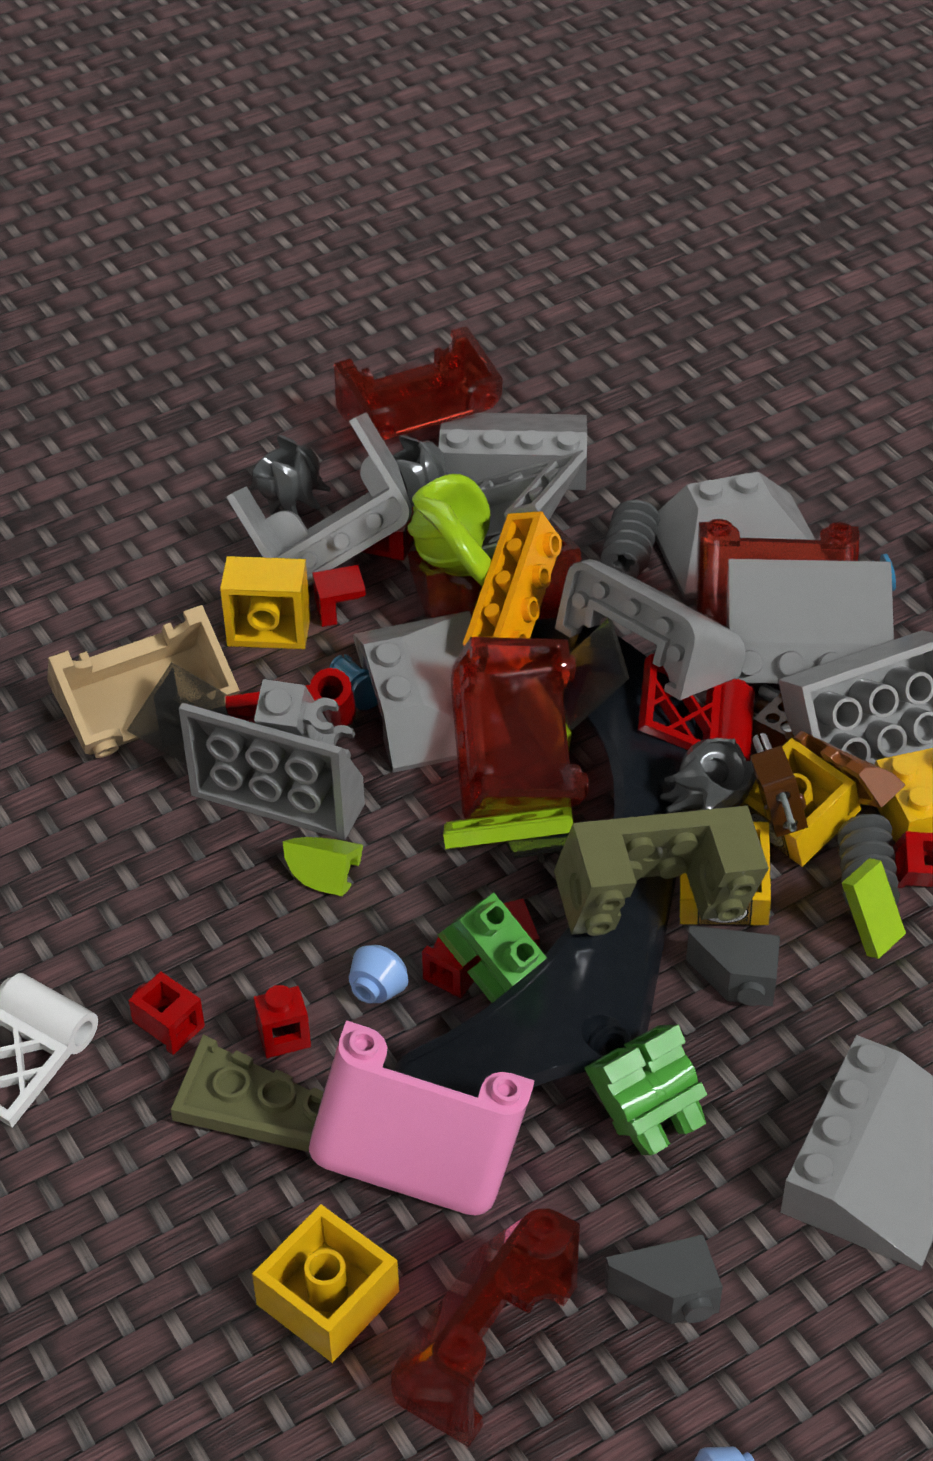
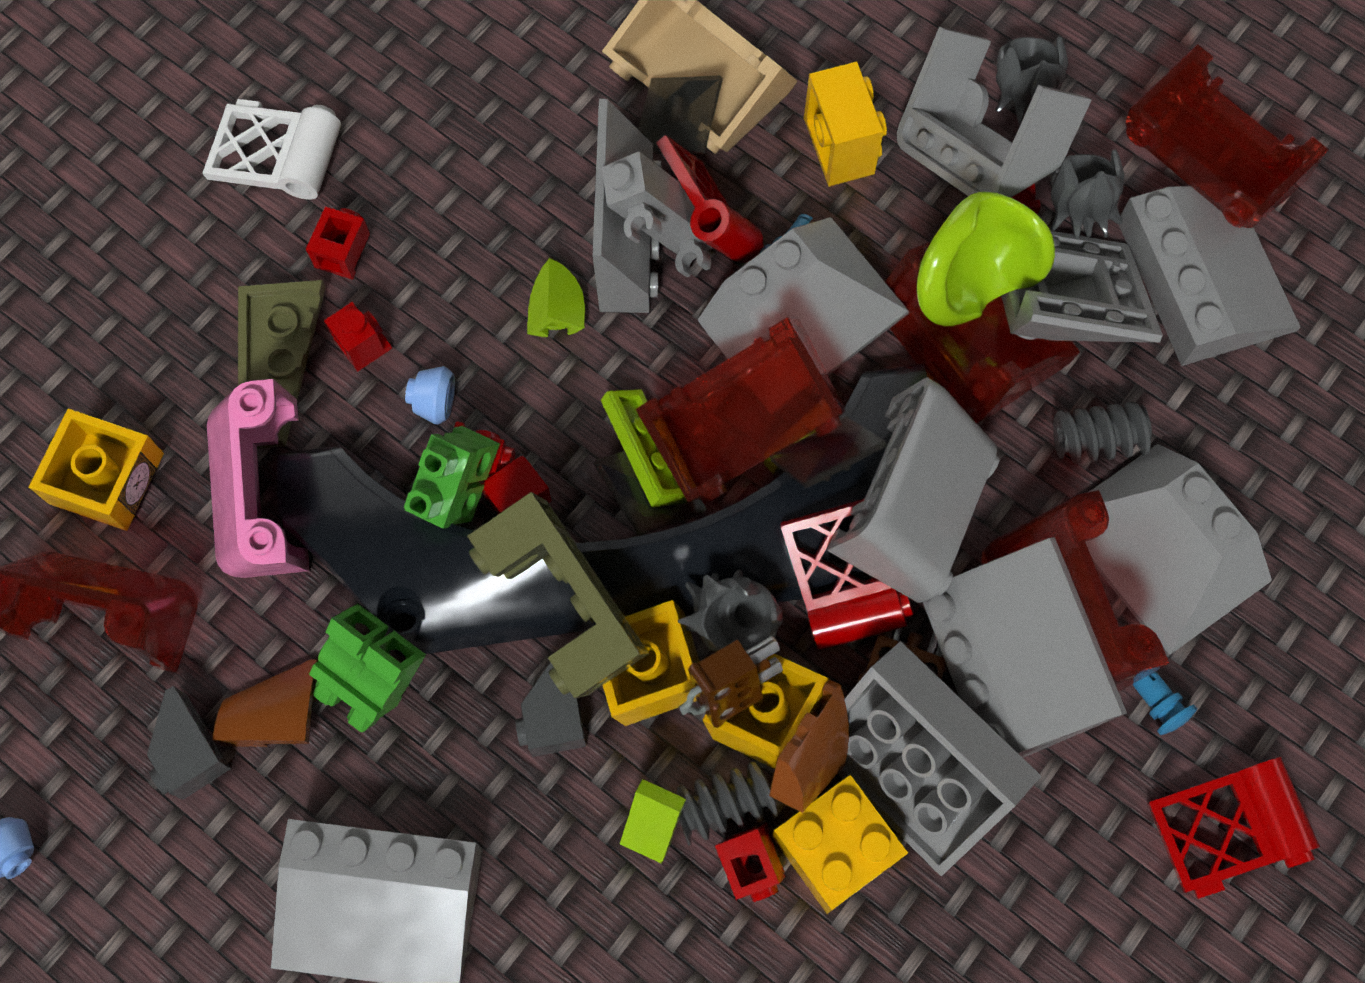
camera: 70 degrees right, 25 degrees up
red panel [312,565,366,627] -> none
light orange brick [463,511,562,672] -> none
none -> dark orange slope [212,659,318,747]

